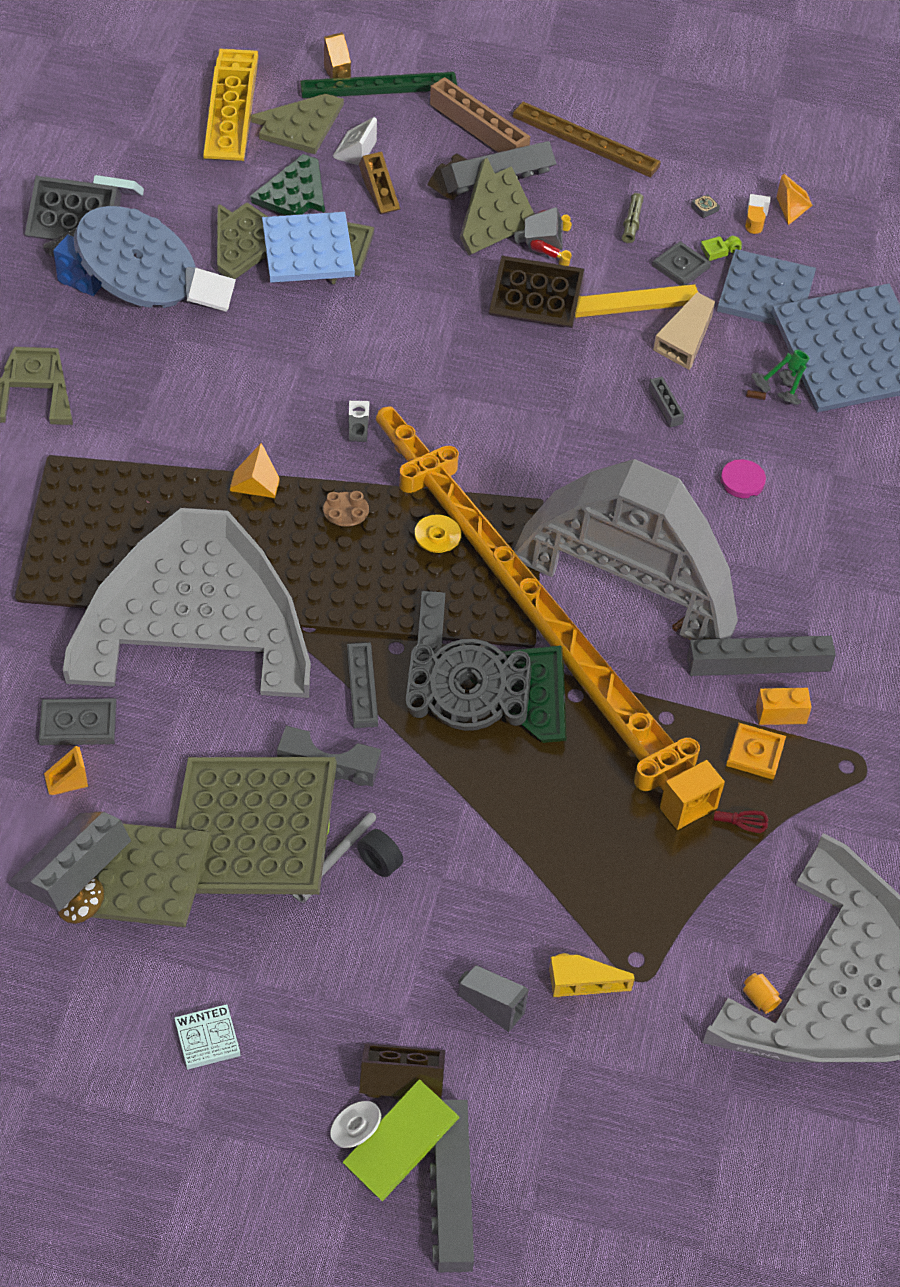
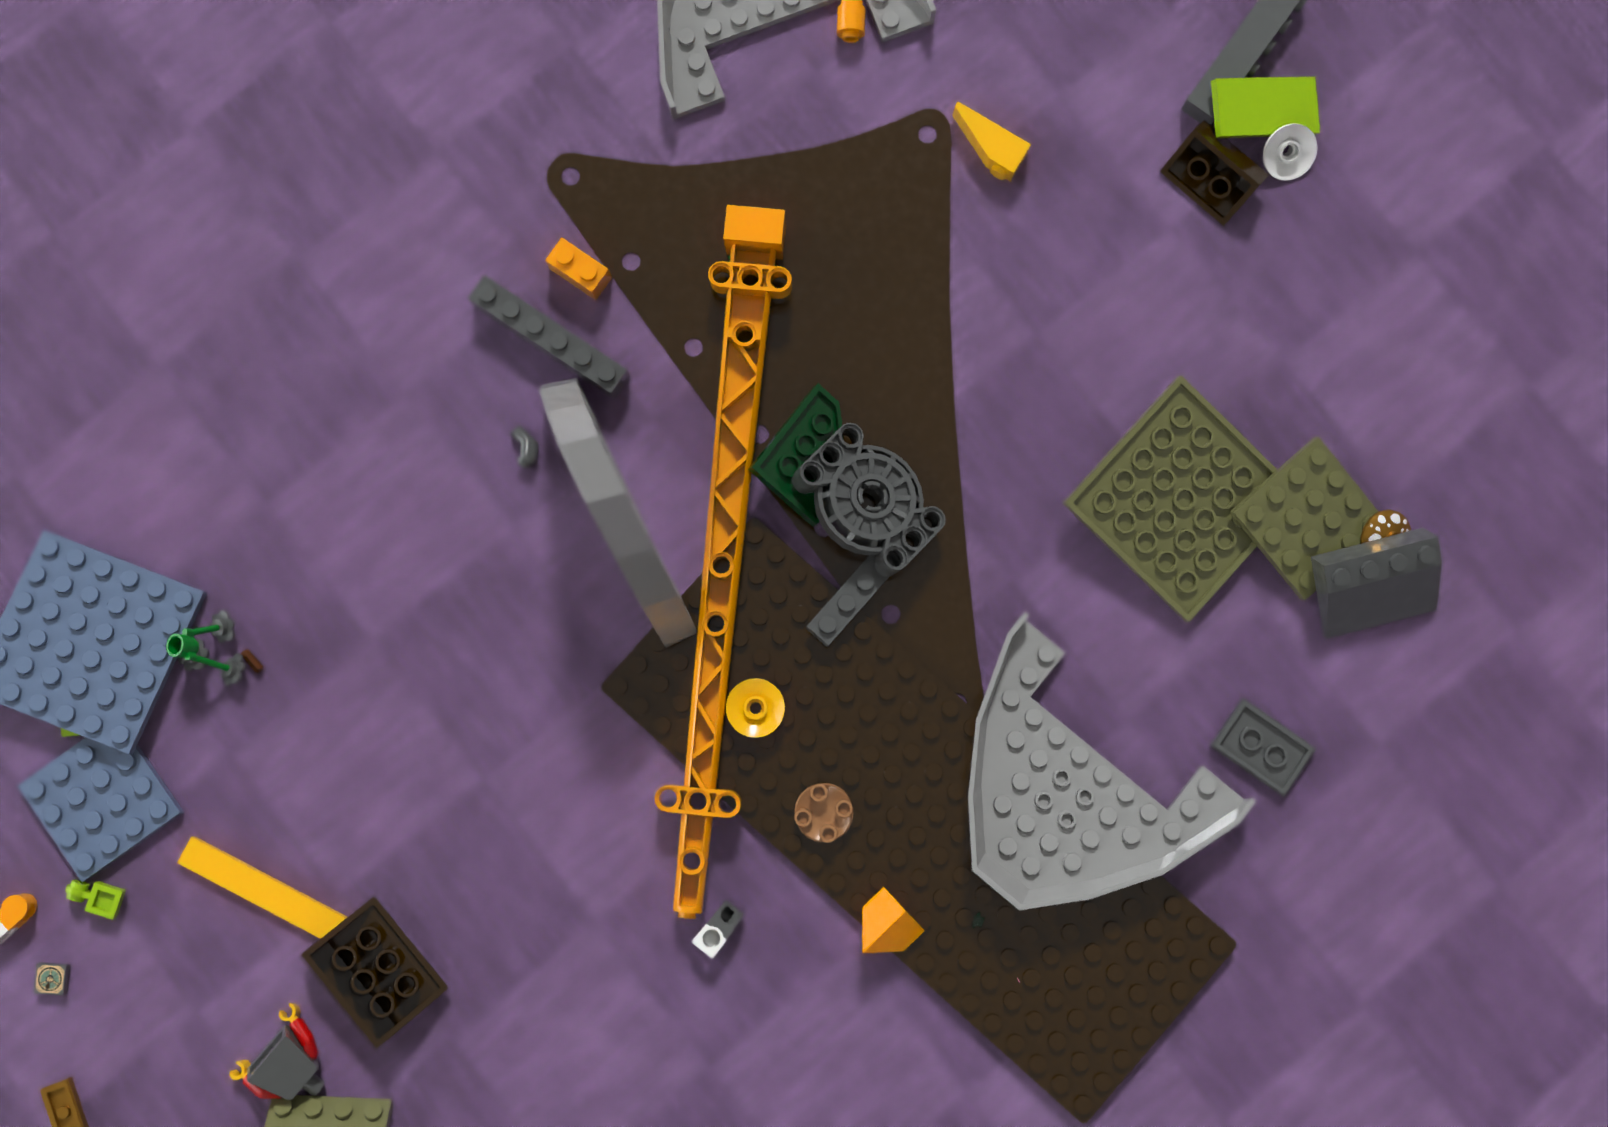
camera: 140 degrees left, 30 degrees up
light orange slope [44,746,88,795] -> none
light aqua tile [175,1004,240,1070] -> none
dark grey arch [277,726,382,787] -> none
light grey piece [292,813,376,903] -> none
dark grey tile [347,643,378,728] -> none
black tyre [357,829,403,877] -> none
dark grey slope [458,965,529,1032] -> none
olive pin [622,193,644,243] -> none
dark grey piece [648,376,684,427] -> none
dark grey tile [652,241,711,286] -> none
tan slope [653,292,715,370] -> none
dark red piece [714,810,769,833] -> none
dark pink tile [721,459,766,498] -> none
light orange tile [726,723,786,780] -> none

